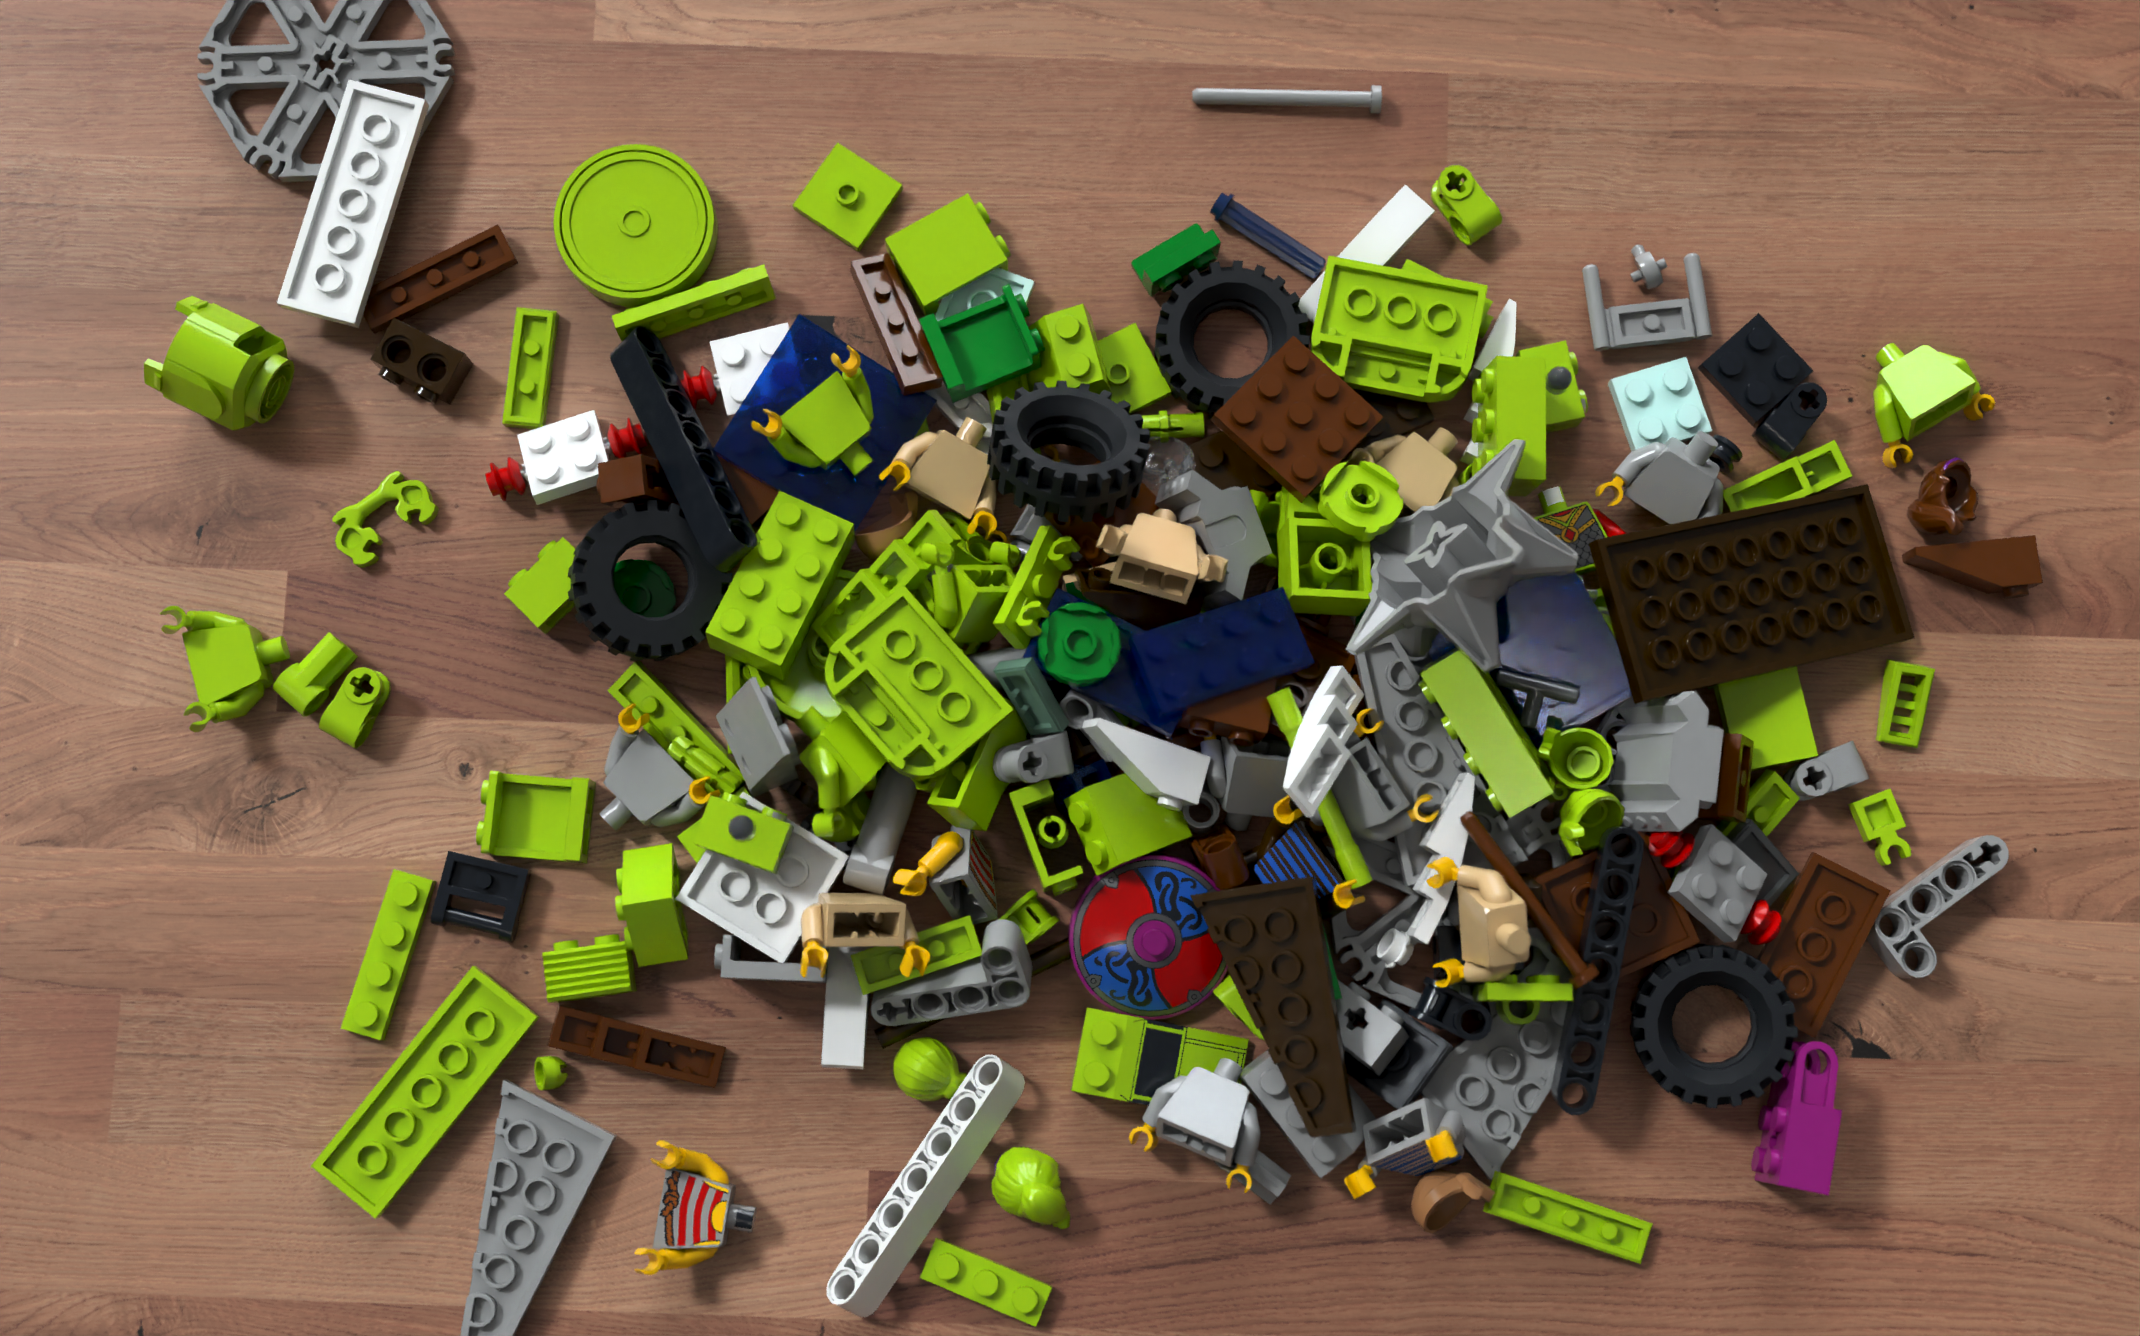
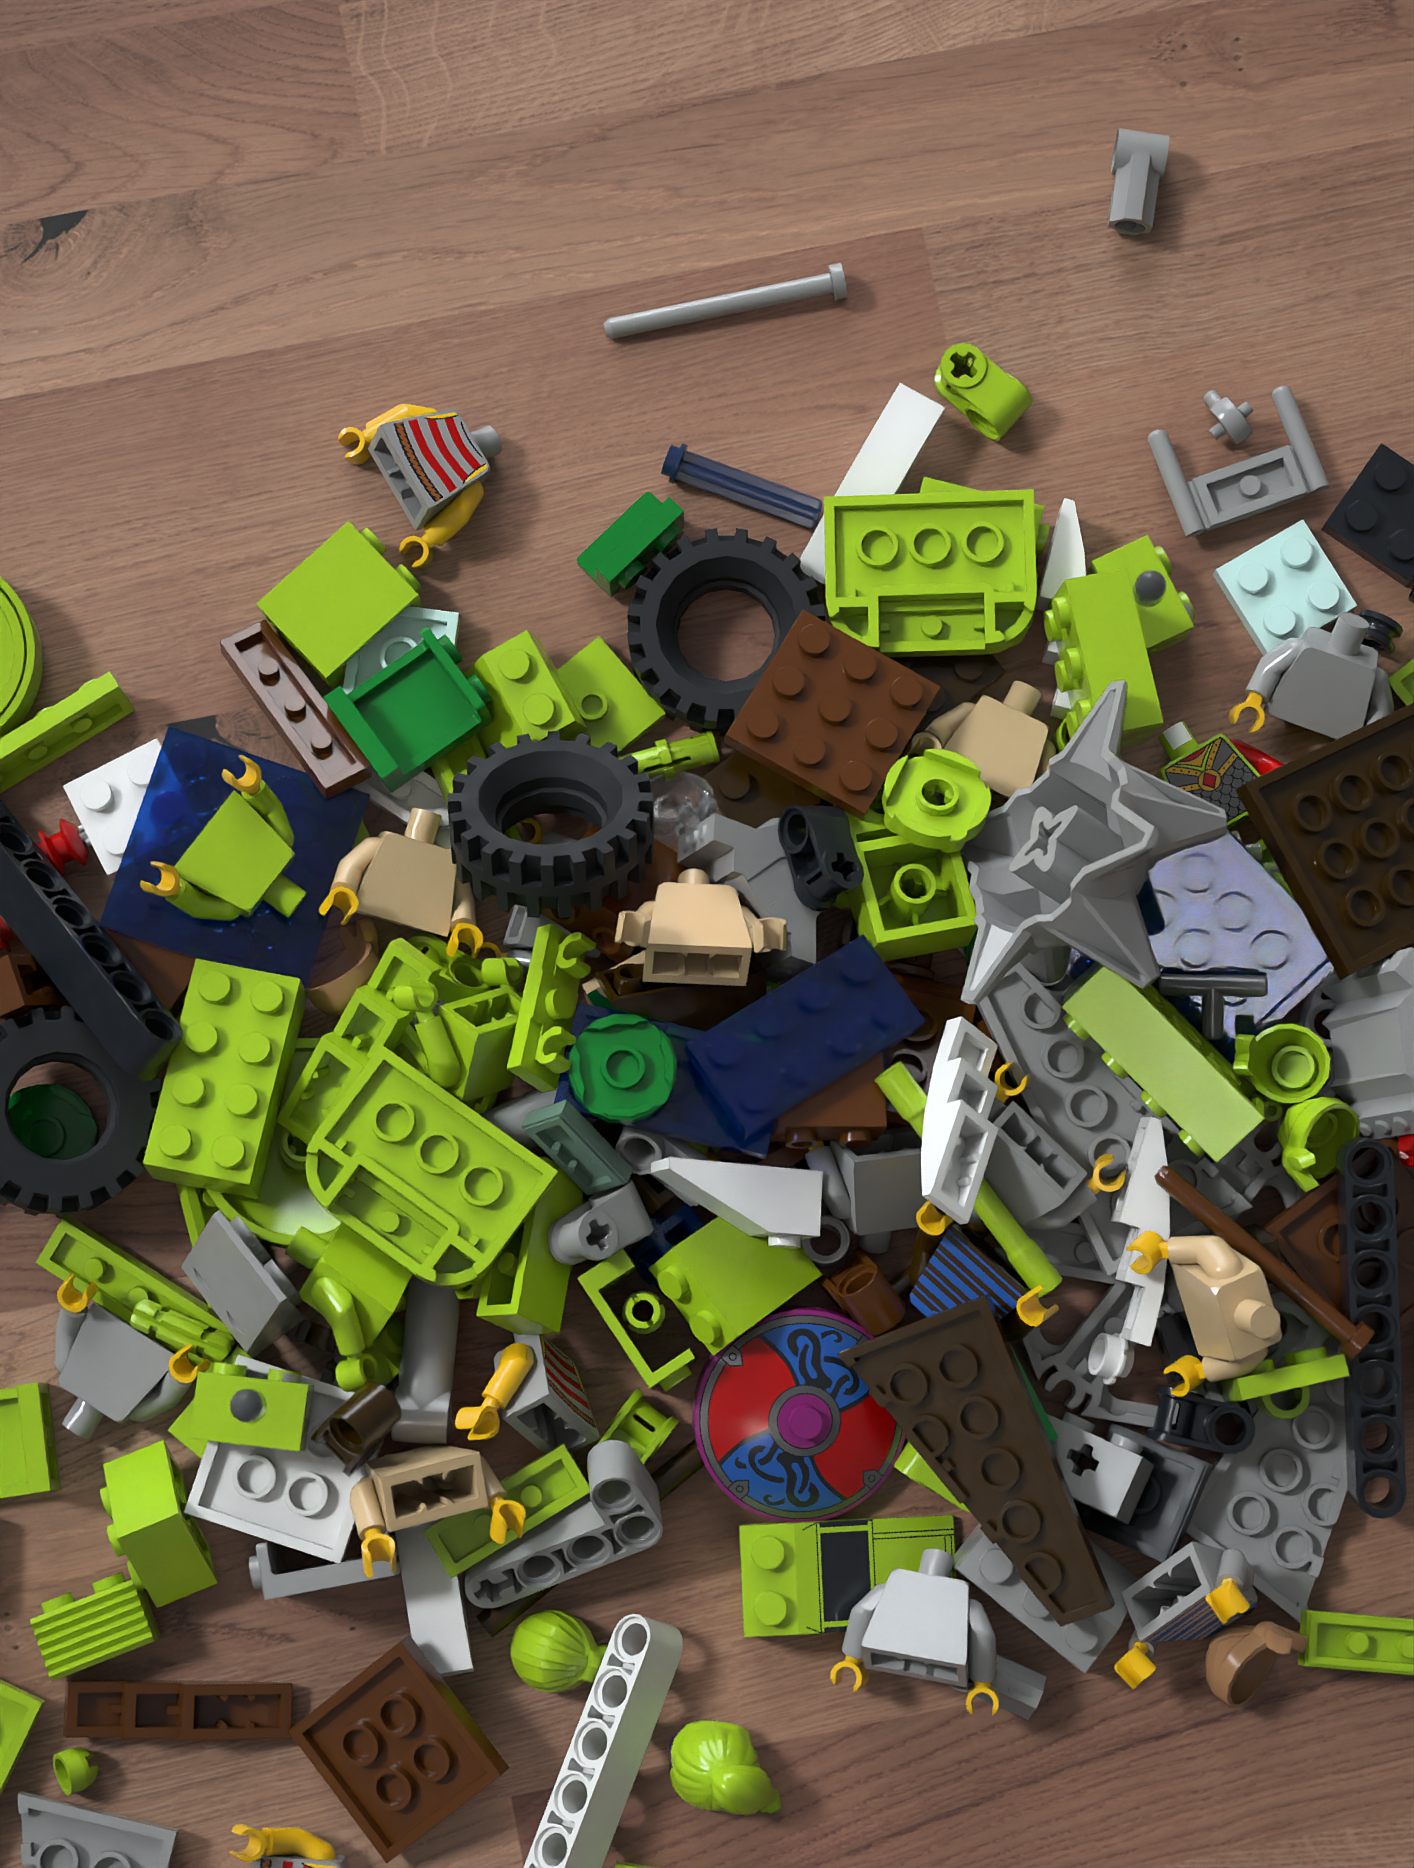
camera: 10 degrees left, 0 degrees up
lime plate [793,142,903,252] -> none
none -> reddish brown plate [288,1635,509,1863]
none -> dark brown piece [310,1381,402,1477]
none -> torso [338,404,501,570]
none -> black piece [778,805,864,912]
none -> light grey piece [1108,128,1169,236]

